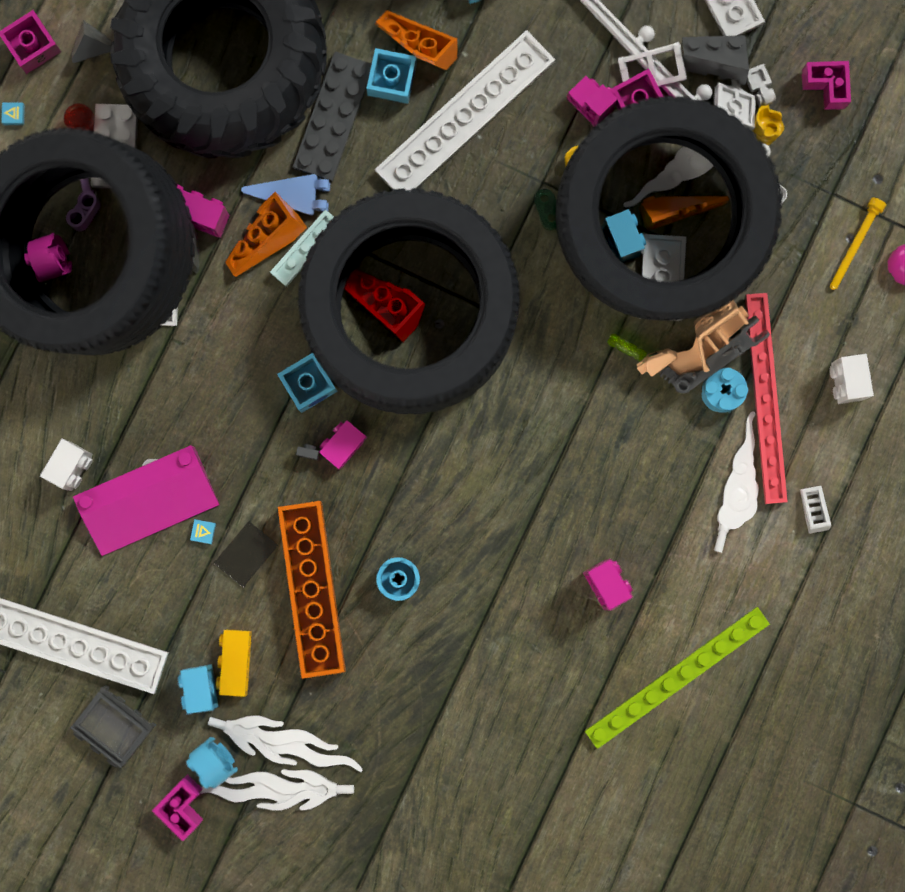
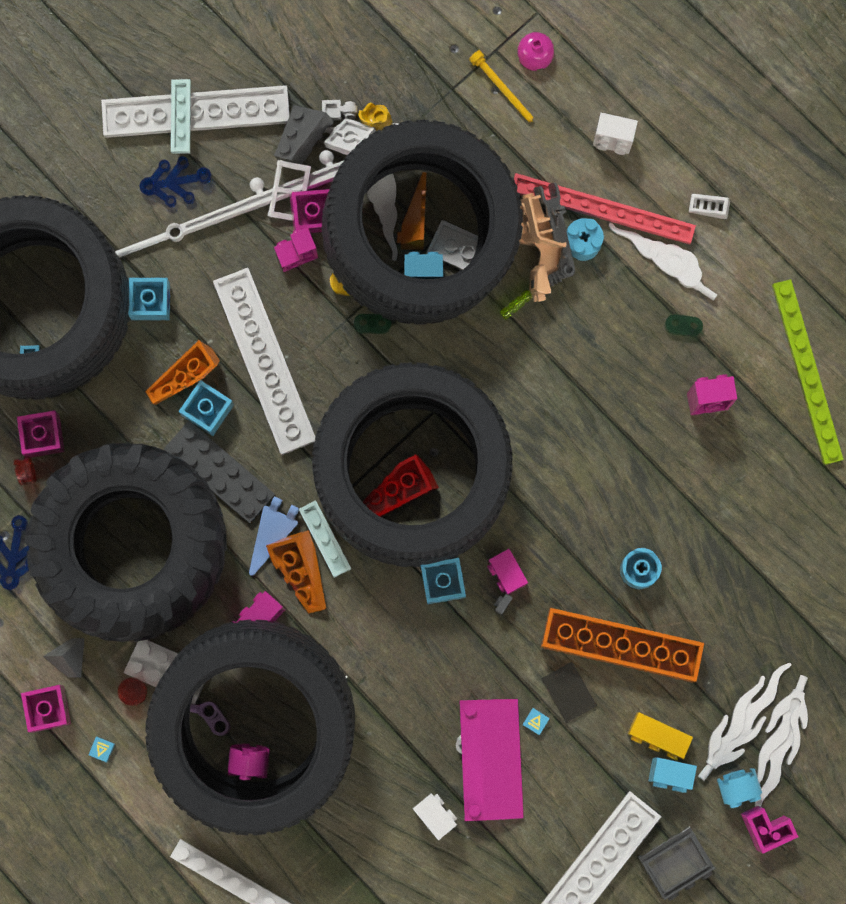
camera: 65 degrees left, 5 degrees down
dark pink brick [802,61,851,110] -> none
none -> clear green plate [664,314,703,337]

